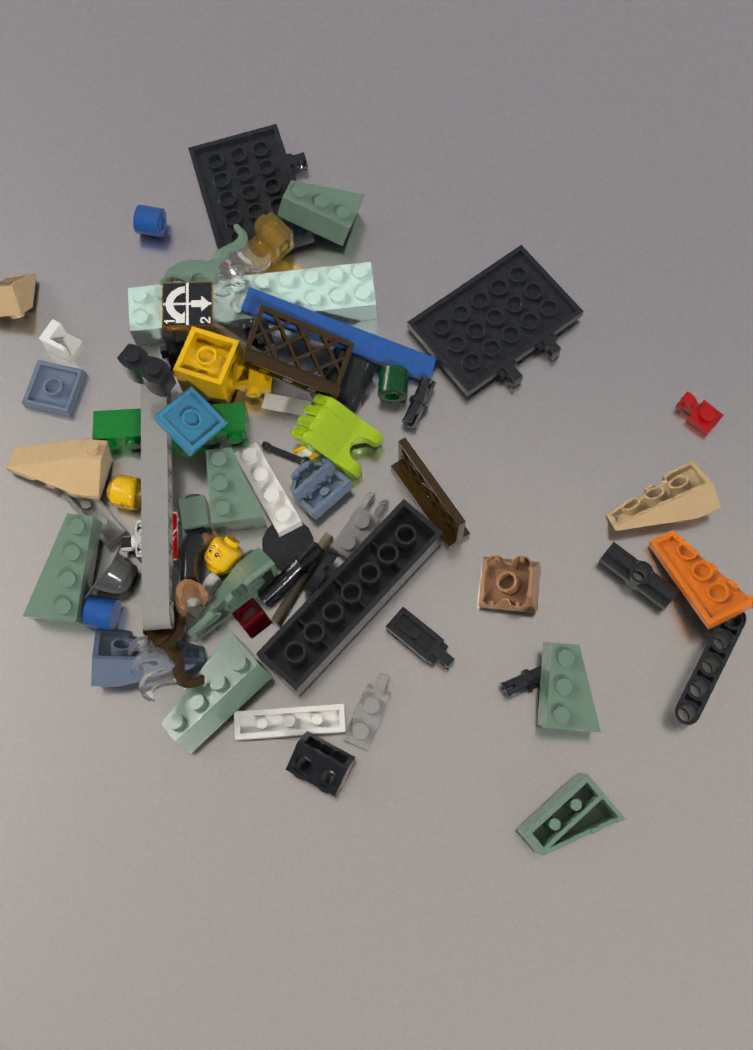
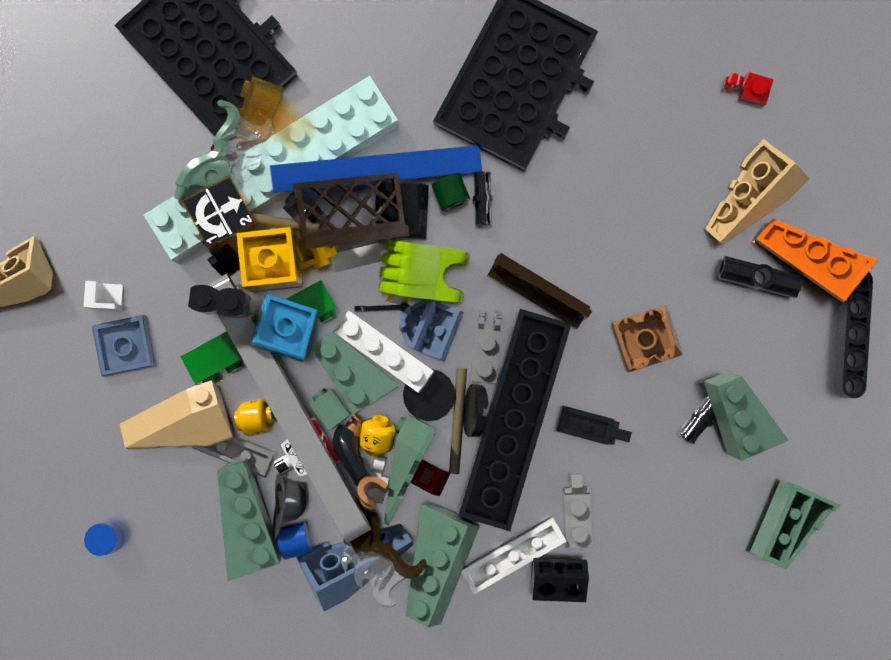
camera: 30 degrees left, 15 degrees up
blue piece [133,204,167,237] -> none
black axle [257,542,324,606] -> none
sand green wedge [277,180,365,246] -> none

